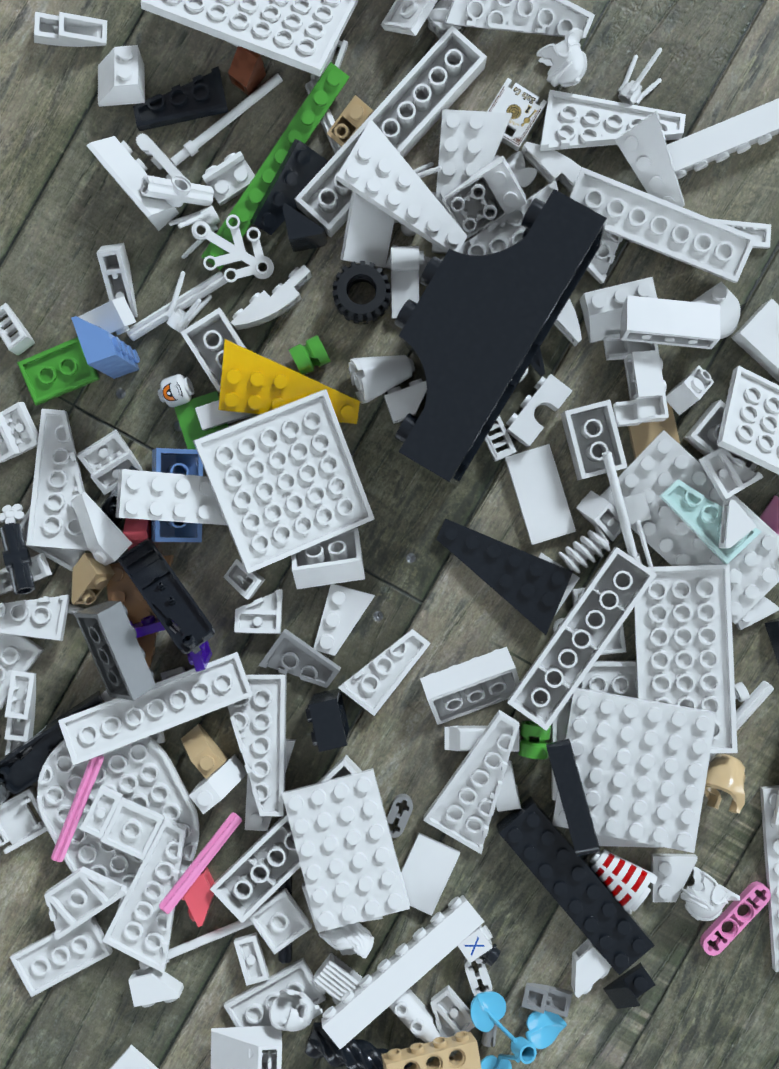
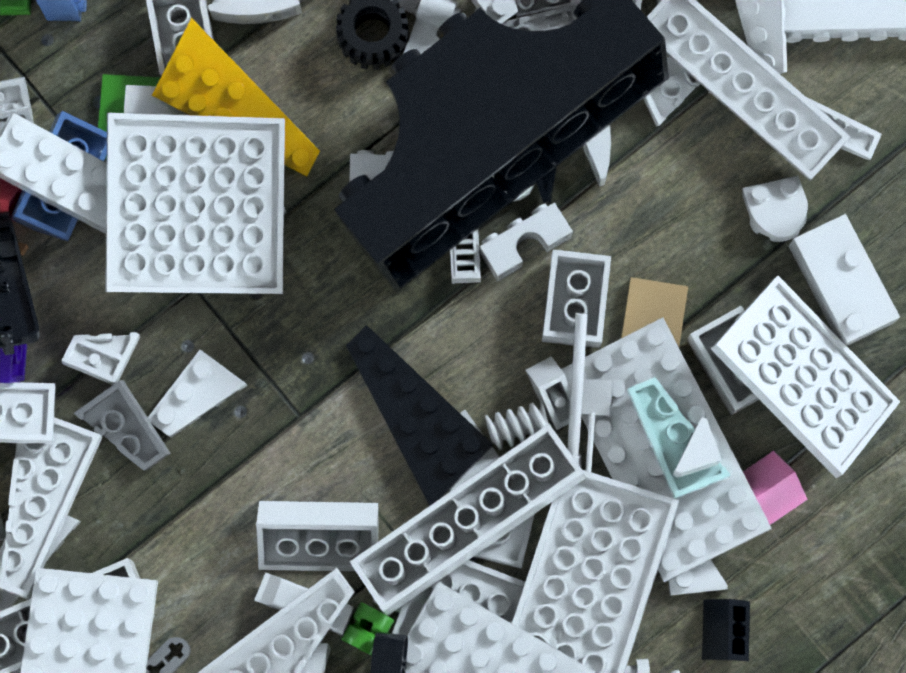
camera: 25 degrees right, 10 degrees down
white head [158,374,194,407] -> none
white slope [224,559,265,600] -> none
bright green wheel [289,335,331,375] -> none
white slope [291,528,365,589] -> none
black brick [306,688,350,752] -> none
white wing [338,629,431,716] -> none
white cone [348,355,415,404] -> none
white tile [505,444,576,545] -> none
white slope [579,277,658,343] -> none
white bracket [603,334,669,427] -> none
white brick [620,295,720,349] -> none
white slope [666,366,714,415] -> none
white wing [699,447,763,500] -> none

